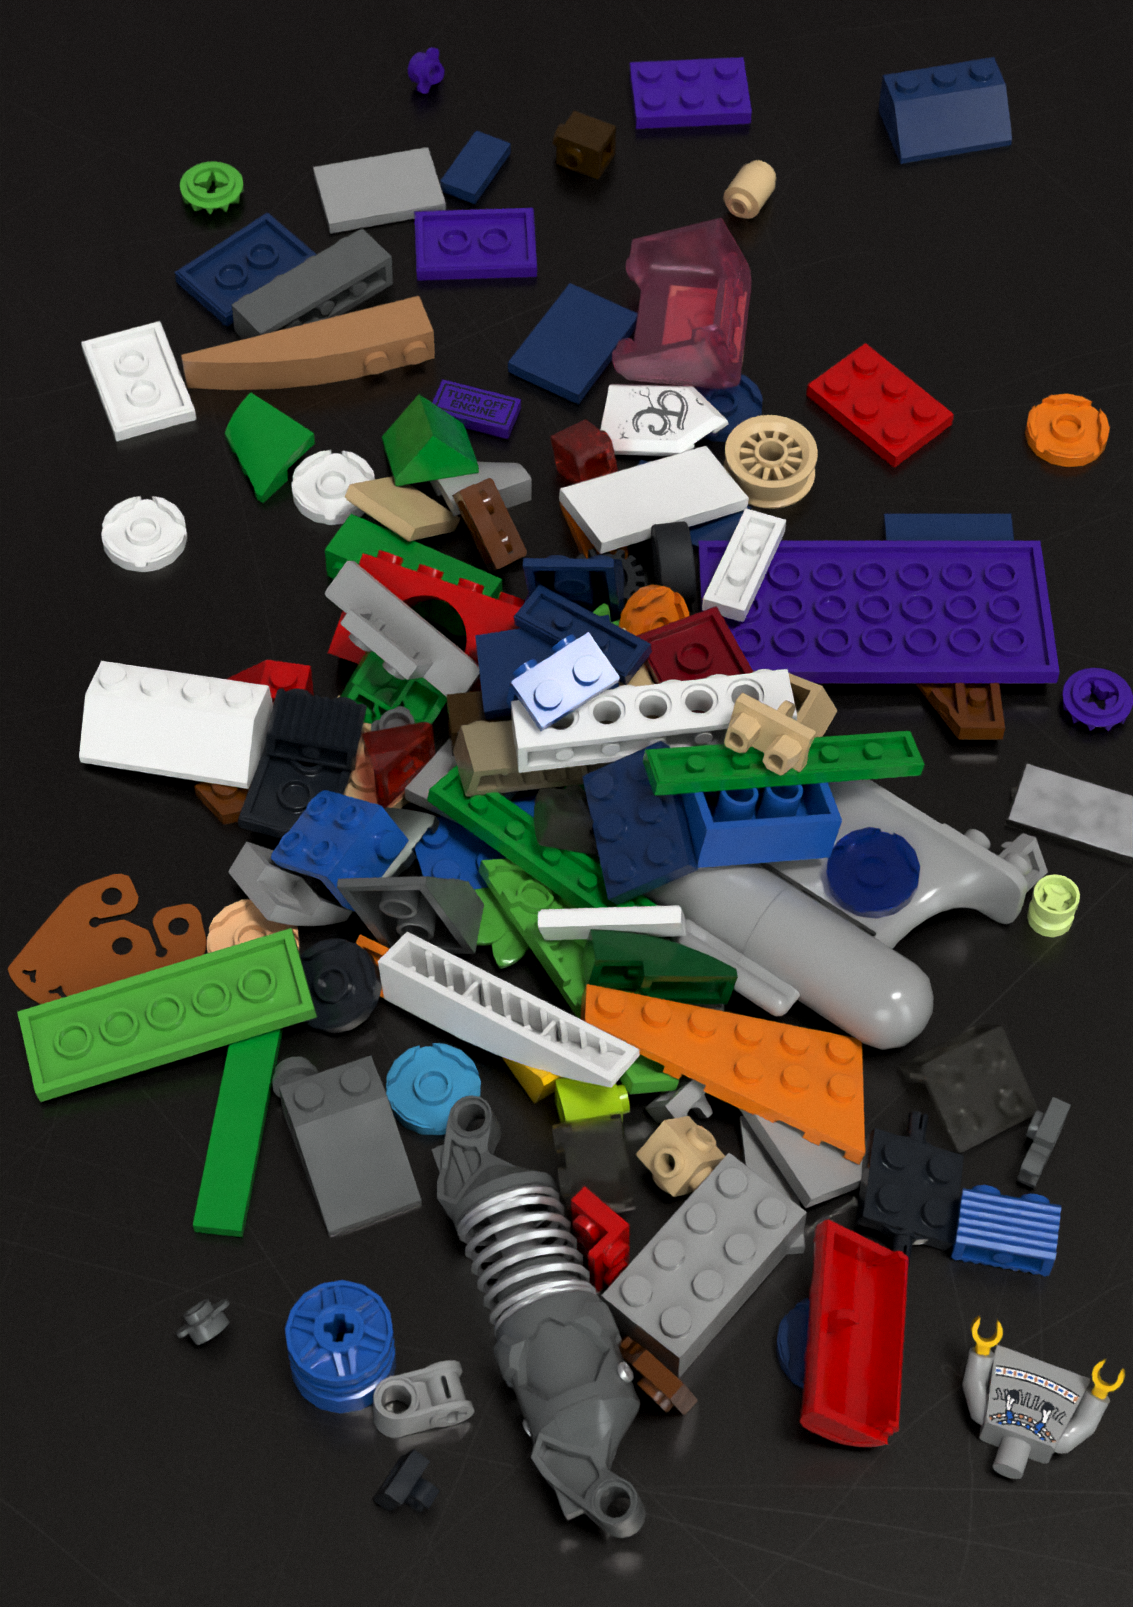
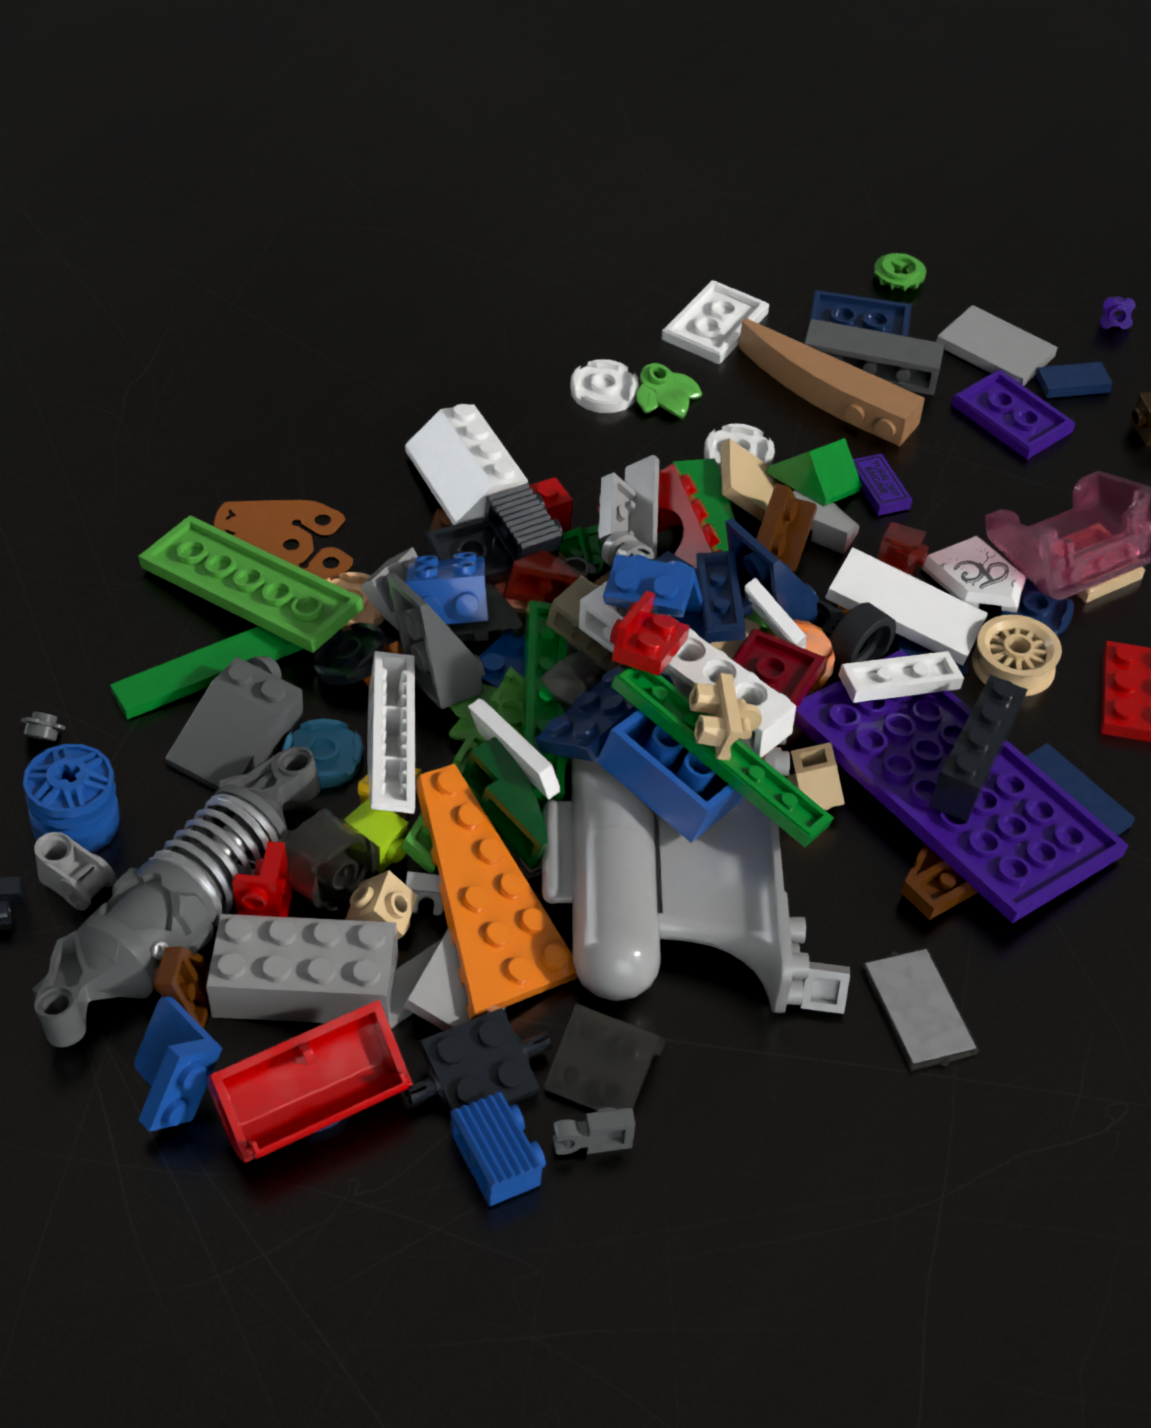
camera: 50 degrees right, 10 degrees down
green slope [225,392,315,503] -> none
dark blue tile [508,283,640,404] -> none
clear blue tile [826,827,920,919] -> none
light grey torso [962,1316,1125,1479] -> none
yellowish green wheel [1027,874,1080,937] -> none
dark purple gear [1062,668,1133,731] -> none
none -> blue bracket [134,996,222,1132]
none -> light grey wheel [602,531,654,567]
none -> red bracket [610,591,690,676]
none -> bright green plate [636,363,702,419]
none -> white tile [744,578,807,649]
none -> black brick [929,674,1028,822]

